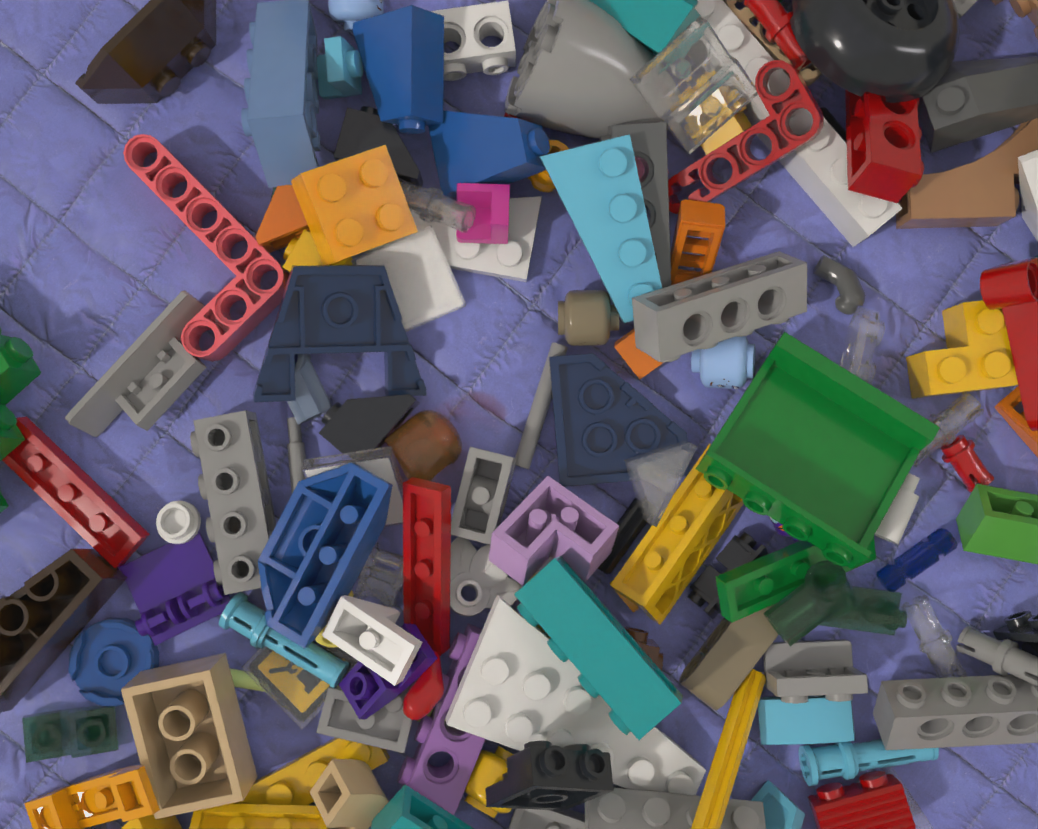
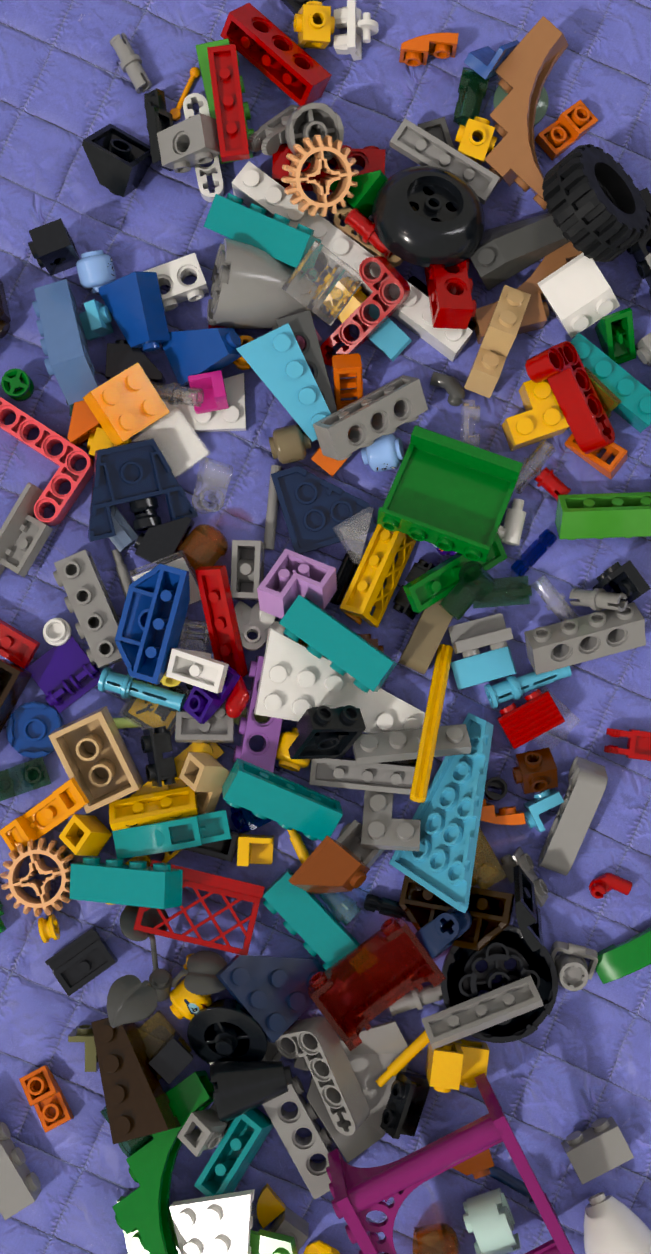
camera: 10 degrees left, 0 degrees up
none -> green wheel [1,368,34,401]
none -> black wheel [129,497,162,531]
none -> black hinge [140,726,178,787]
none -> clear piece [192,457,233,514]
none -> medium azure slope [354,304,412,361]
none -> tan arch [464,285,531,398]

